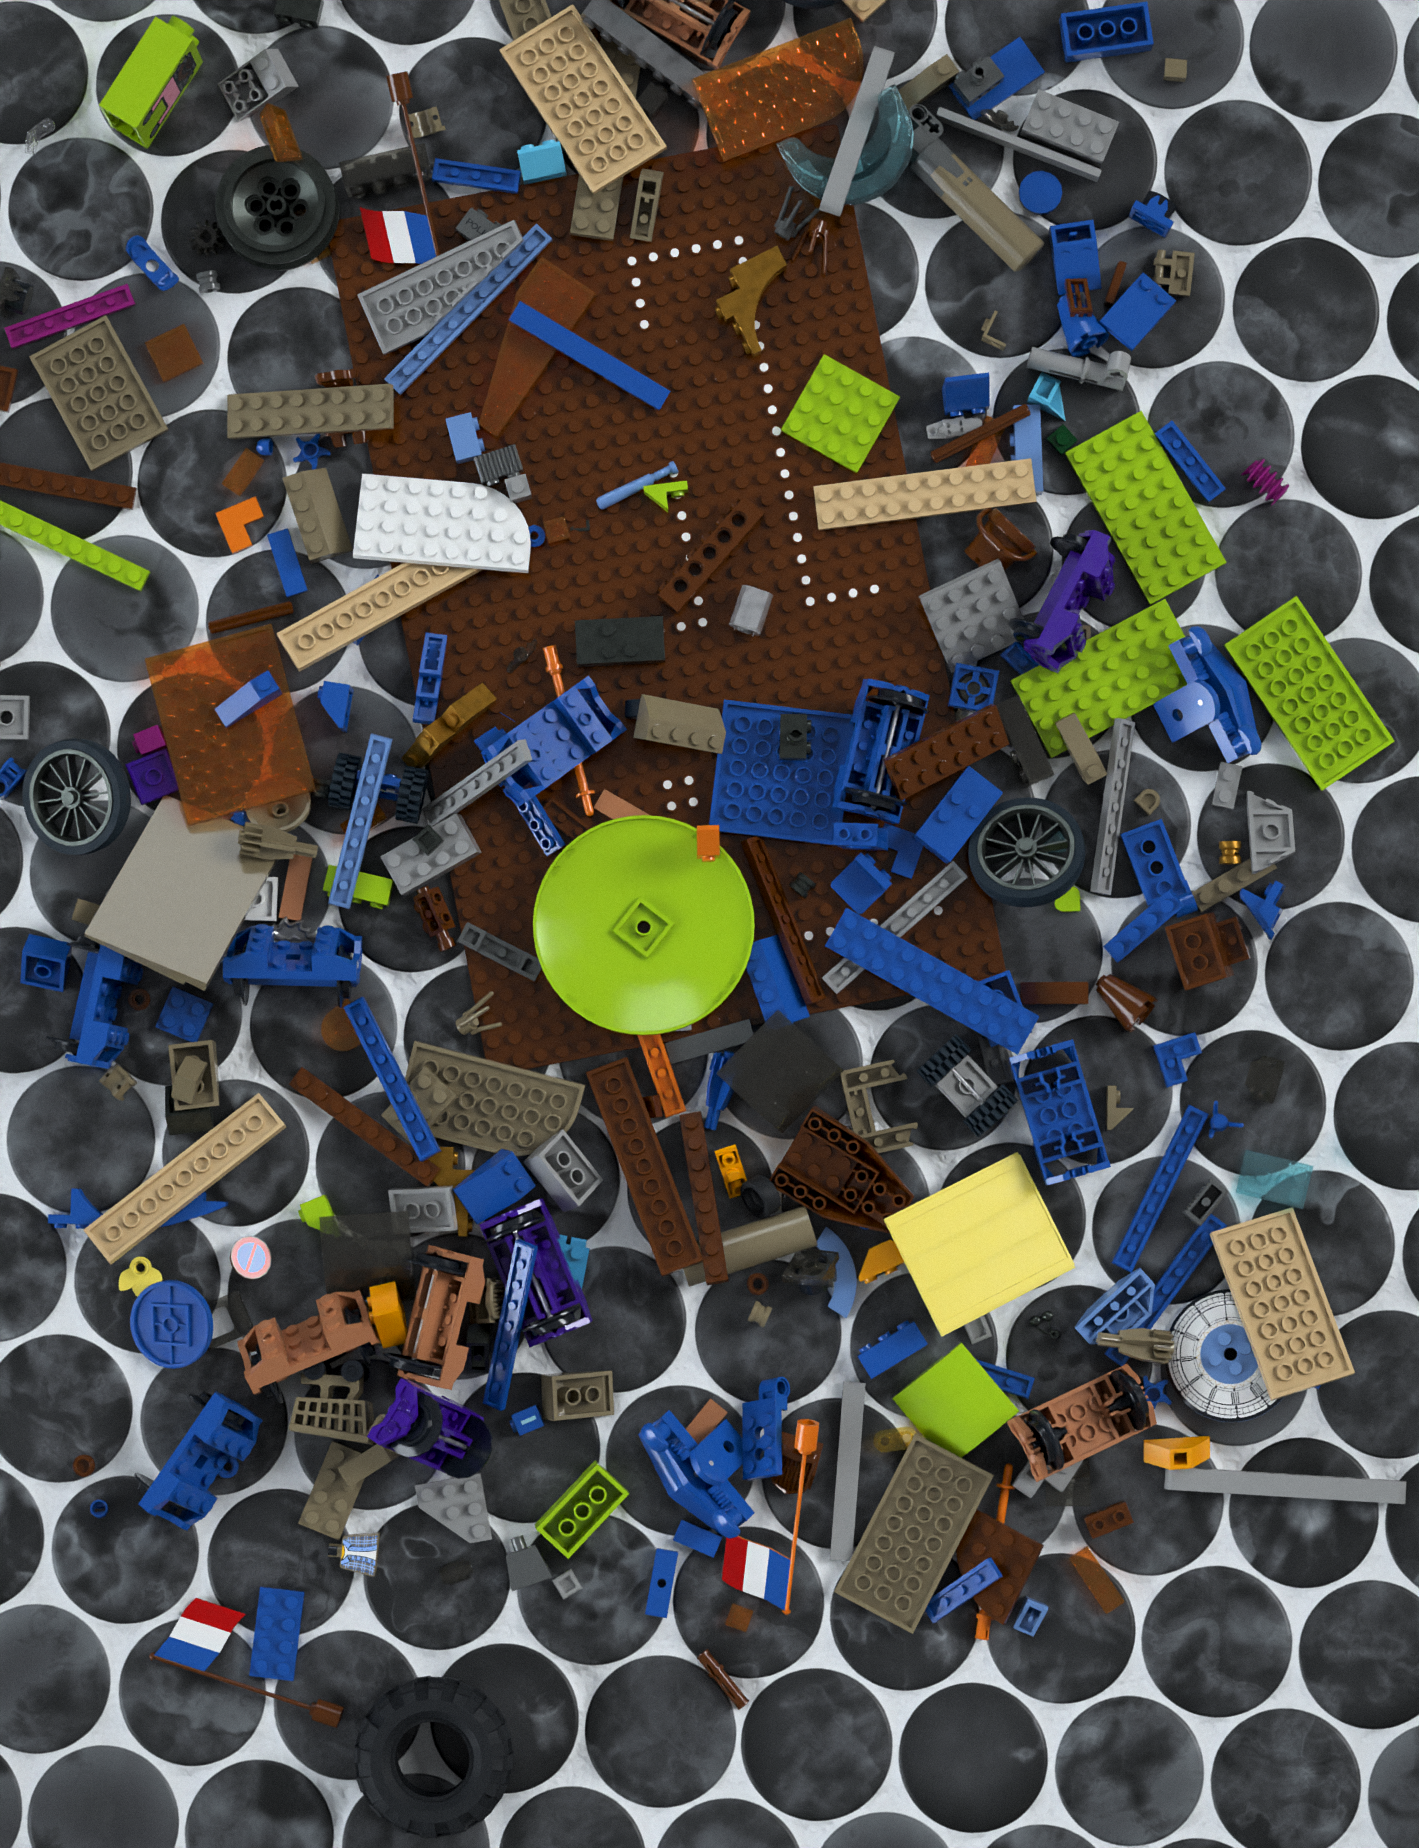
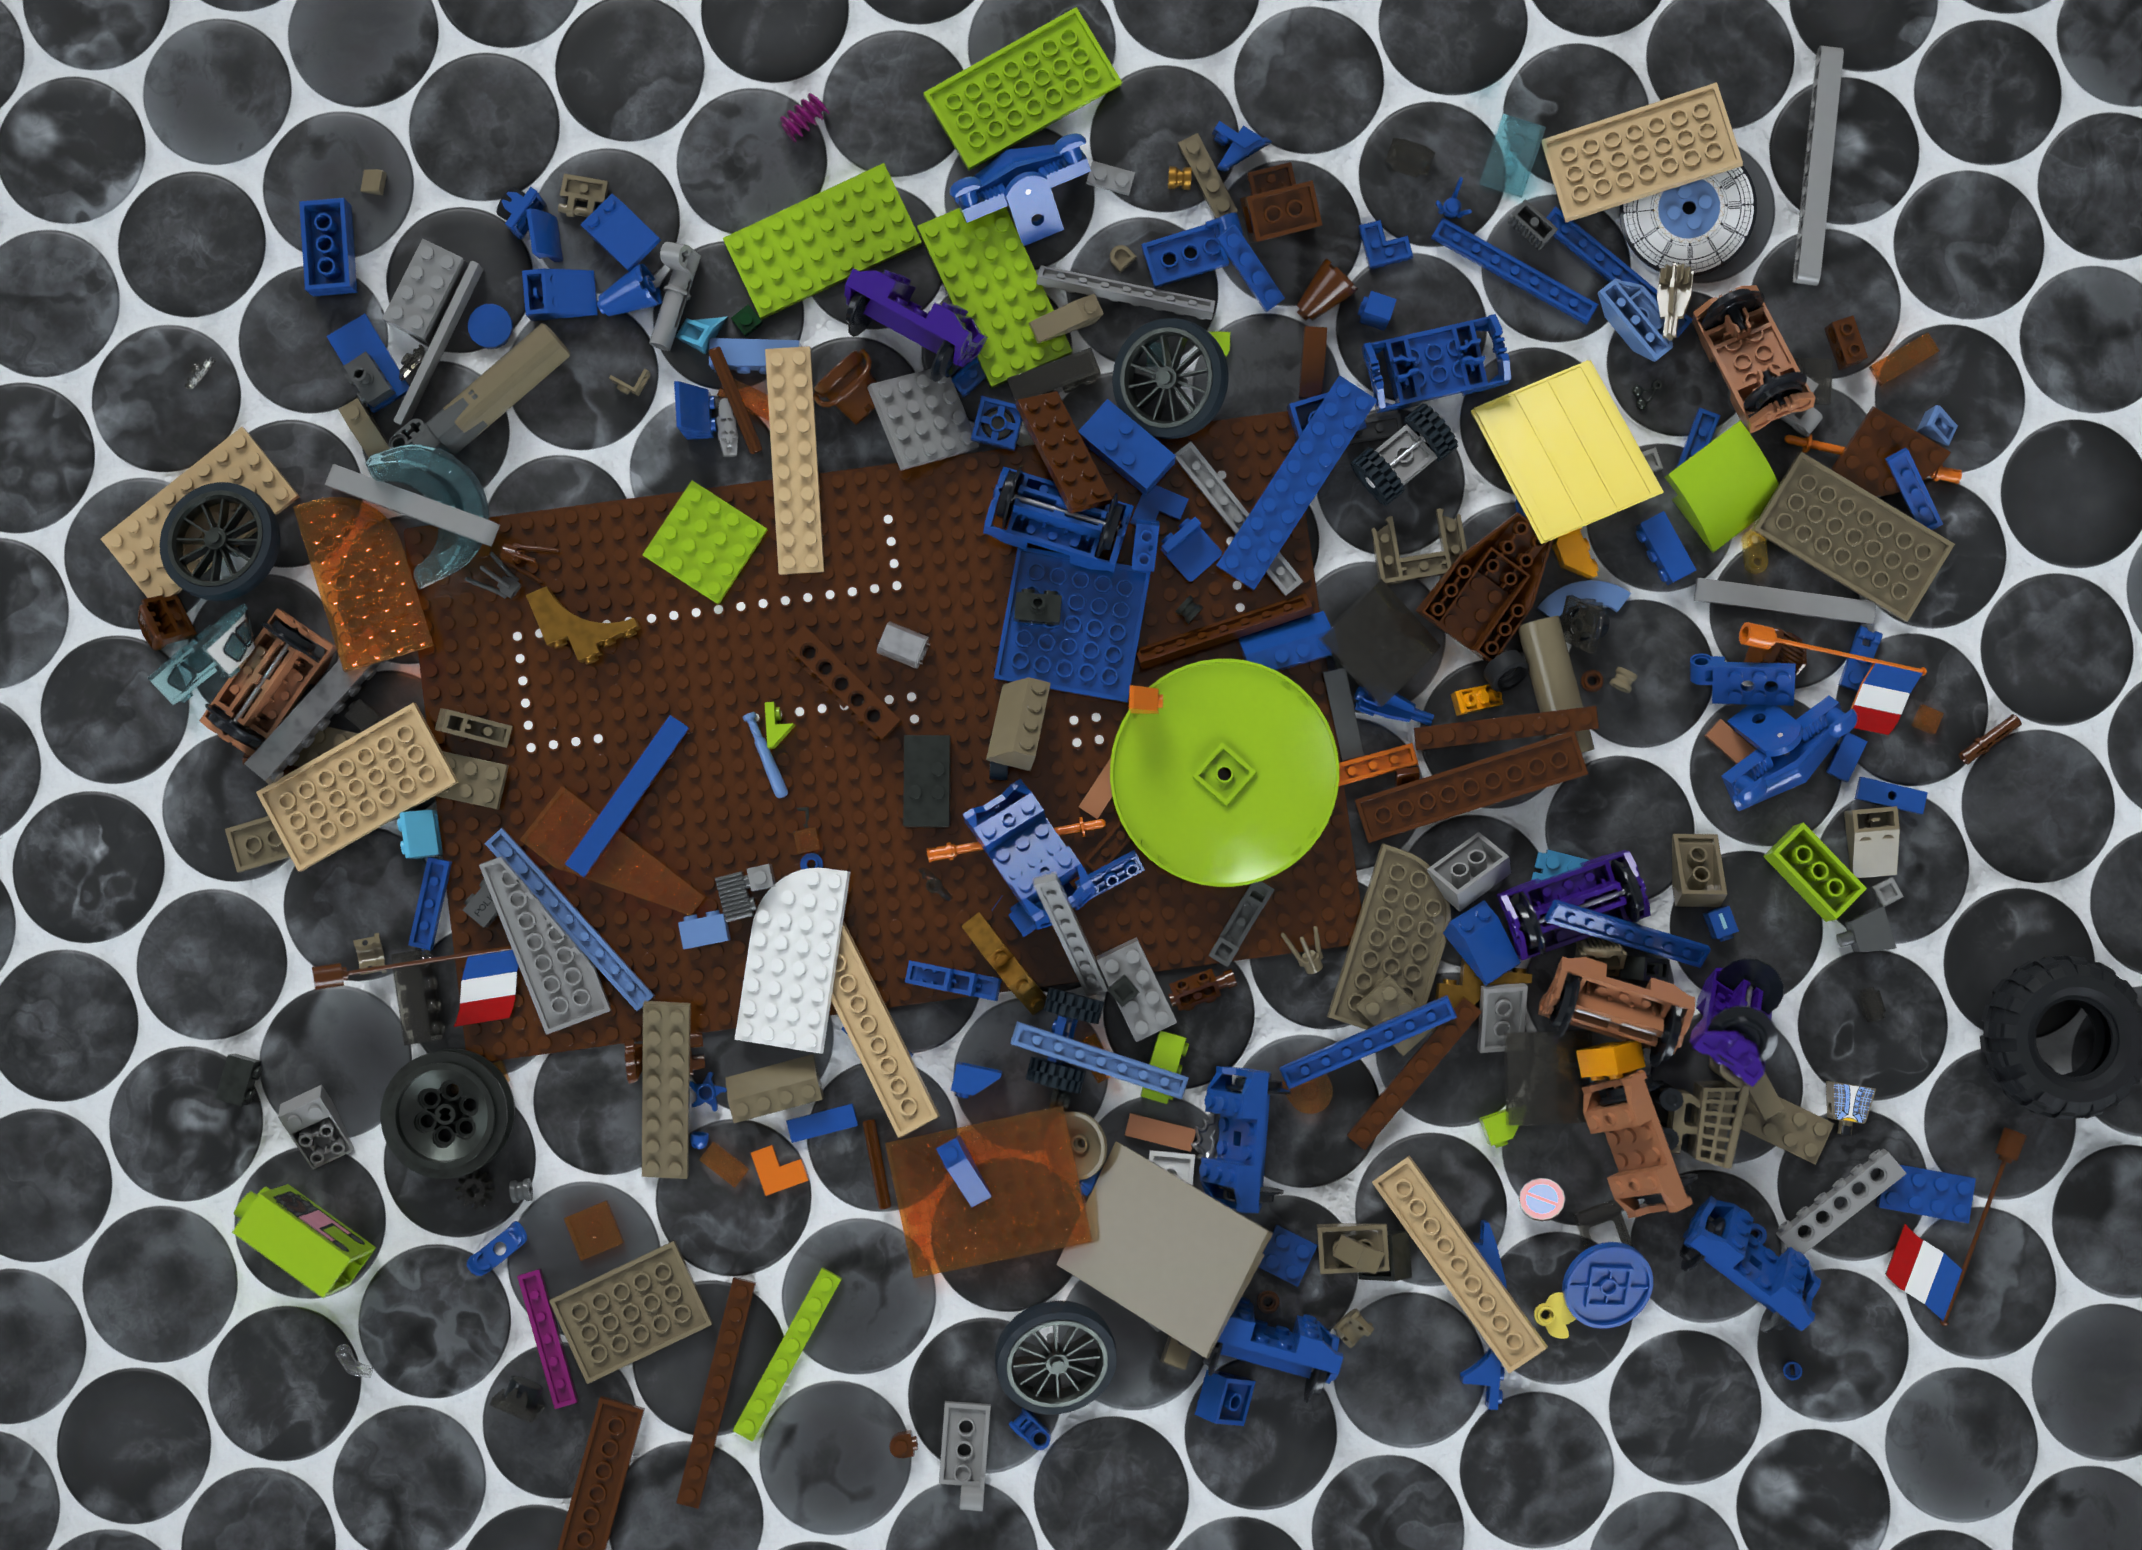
camera: 90 degrees left, 0 degrees up
reddish brown plate [73,1454,95,1477] -> none
dark purple plate [125,748,183,805] -> none
magenta brick [132,725,168,757] -> none
dark tan piece [237,822,318,860] -> none
clear orange slope [260,103,302,162] -> none
light grey plate [415,1473,492,1543] -> none
reddish brown tile [1064,278,1093,317] -> none
reddish brown tile [1104,261,1127,308] -> none
dark tan slope [1105,1086,1134,1130] -> none
blue animal [1143,1375,1171,1409] -> none
light orange slope [1143,1436,1210,1470] -> none
blue plate [1155,421,1226,503] -> none
light grey wing [1246,791,1295,874] -> none
none -> blue slope [526,208,563,263]
none -> blue brick [1357,291,1397,331]
none -> light grey brick [1775,1149,1907,1254]
none -> blue plate [1838,626,1883,692]
none -> slope [1844,806,1900,878]

